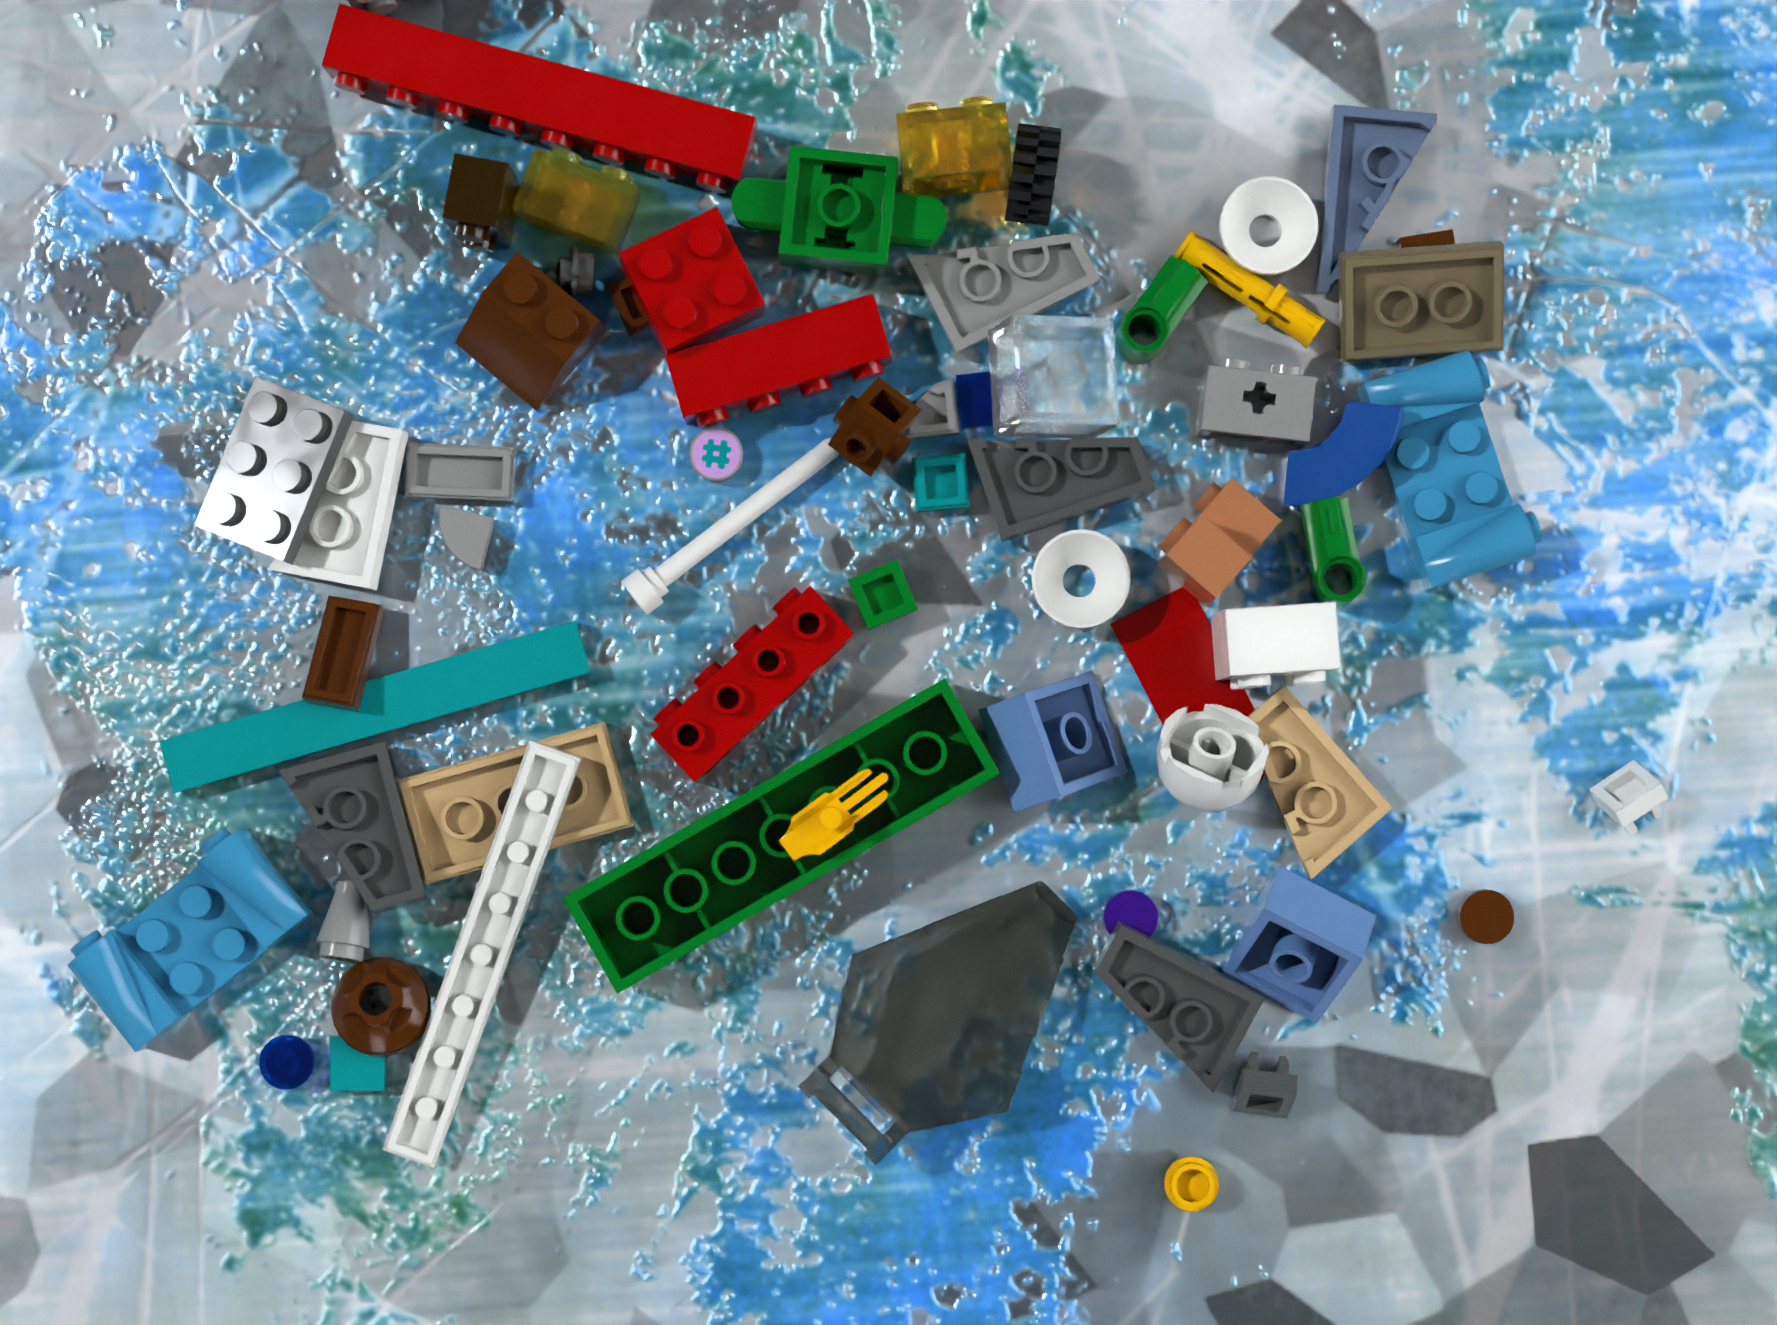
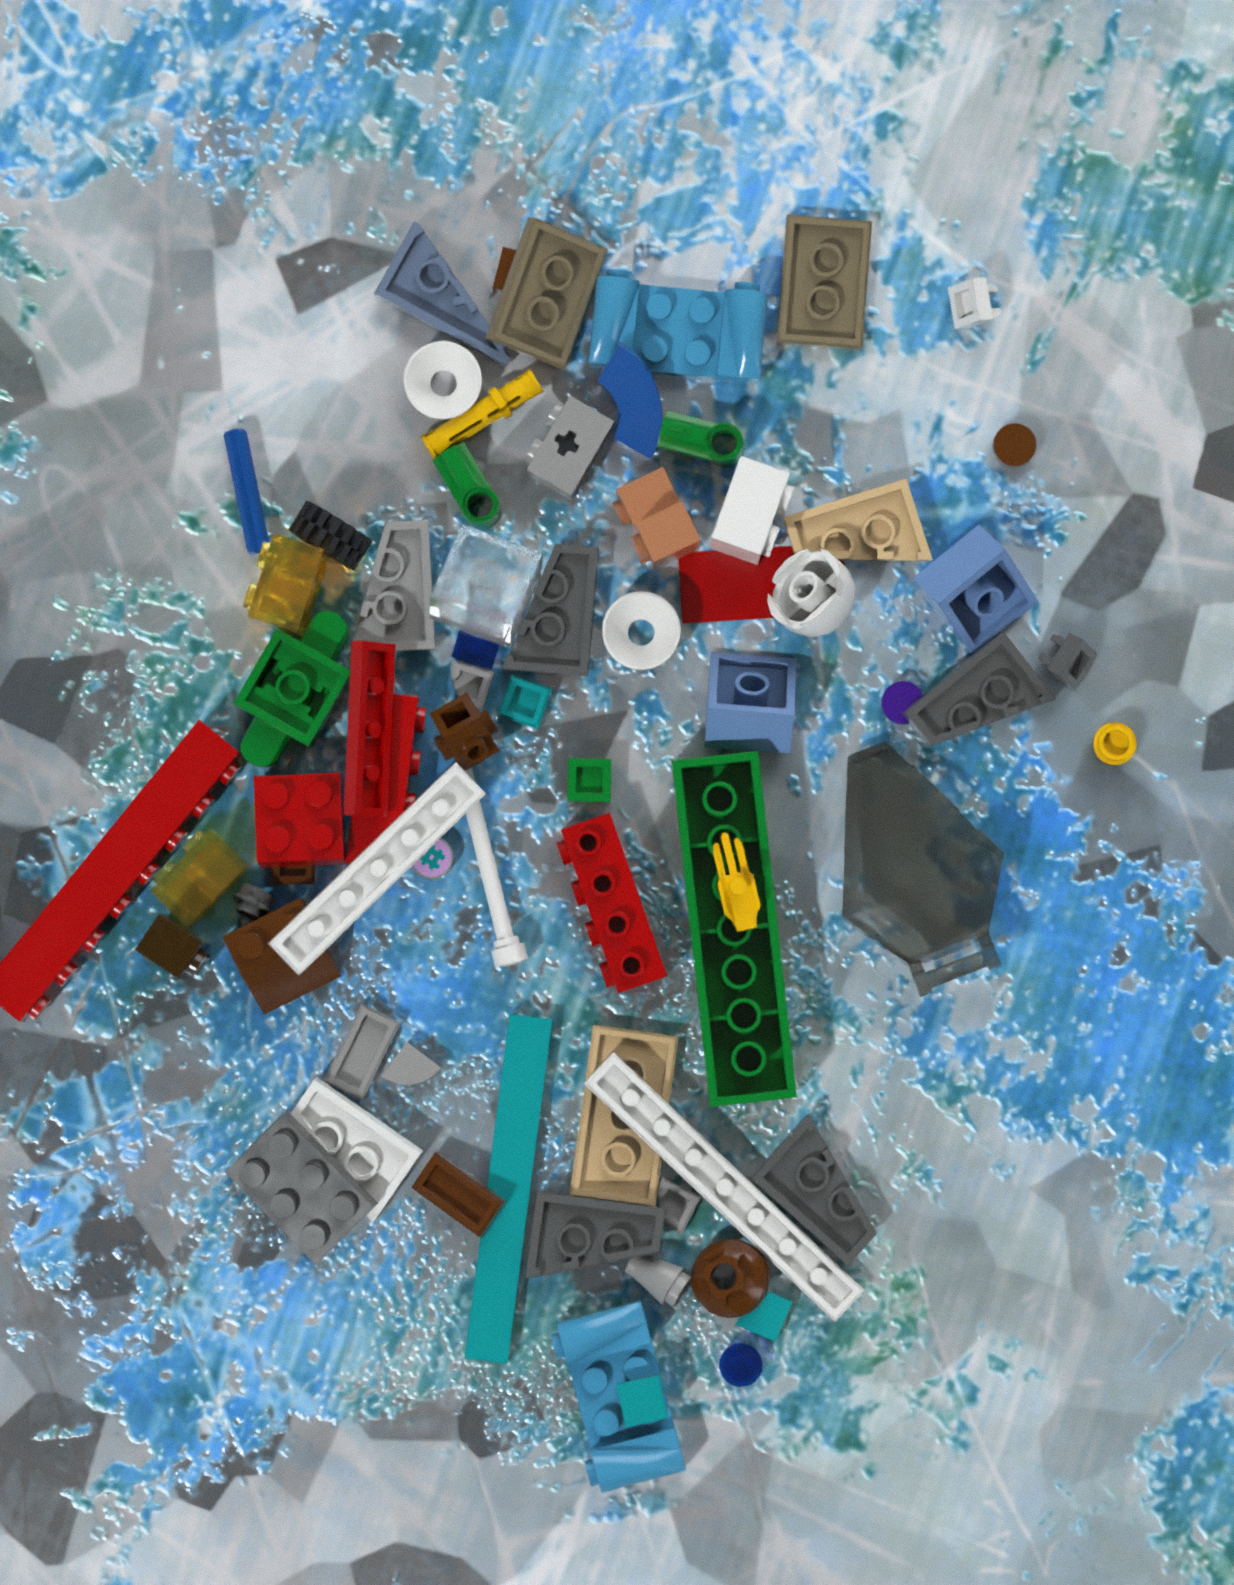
camera: 65 degrees left, 0 degrees up
none -> blue axle [224,428,270,555]
none -> white tile [268,762,486,975]
none -> red plate [343,640,396,818]
none -> teal tile [616,1374,668,1427]
none -> light grey tile [658,1176,701,1235]
none -> dark grey wing [751,1114,877,1266]
none -> dark tan tile [776,215,872,351]

